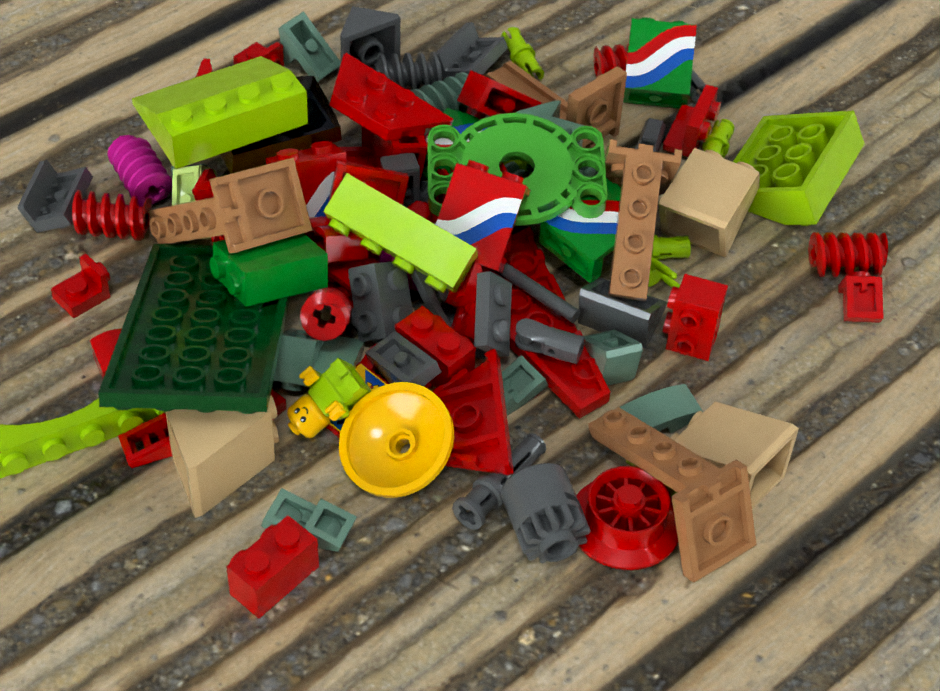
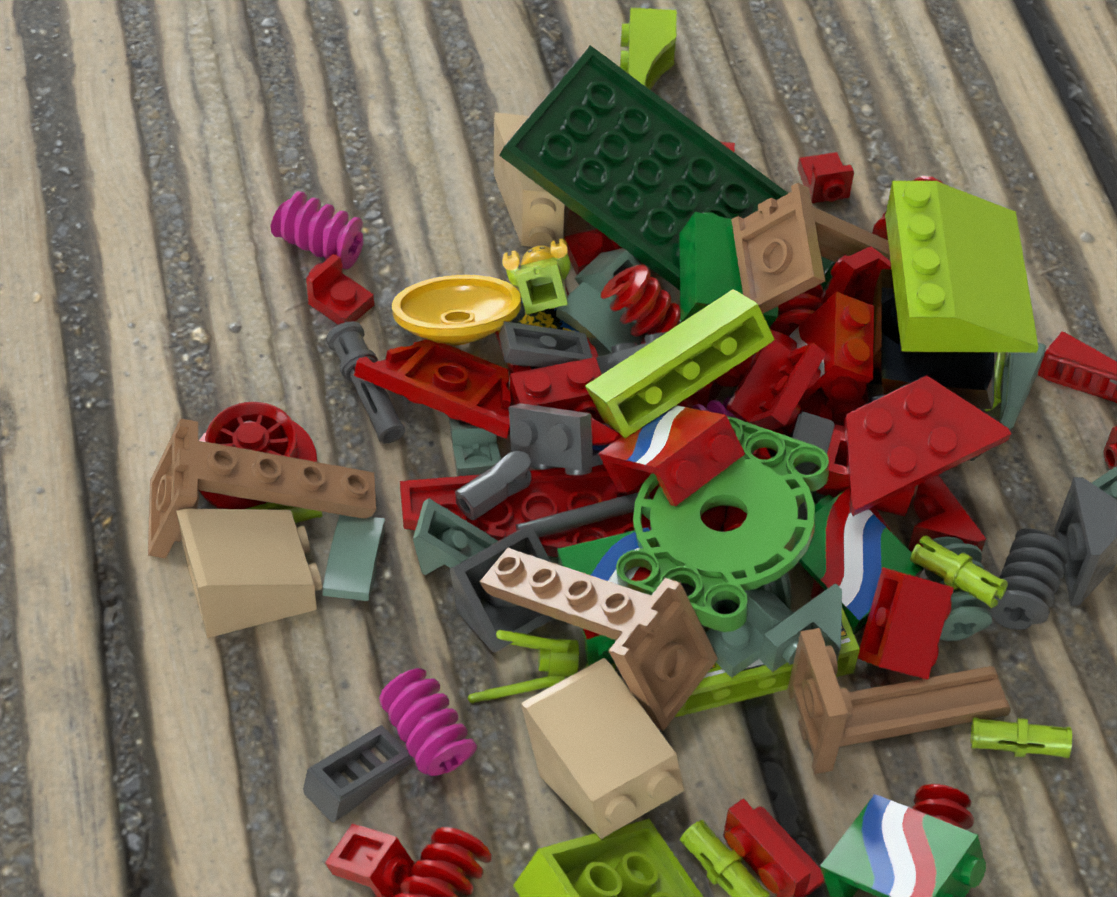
camera: 120 degrees right, 5 degrees up
dark grey bracket [18,160,93,233] -> none
red brick [226,515,319,619] -> none
sand green slope [261,488,357,552] -> none
dark grey bracket [436,22,508,80] -> none
dark grey gear [501,463,591,563] -> none
dark grey bar [635,118,666,152] -> none
red brick [662,274,728,361] -> none
none -> dark pink piece [270,191,363,269]
none -> dark grey slope [303,725,413,822]
none -> red bracket [306,254,374,325]
none -> dark pink piece [379,668,477,776]
none -> lime pin [911,536,1008,608]

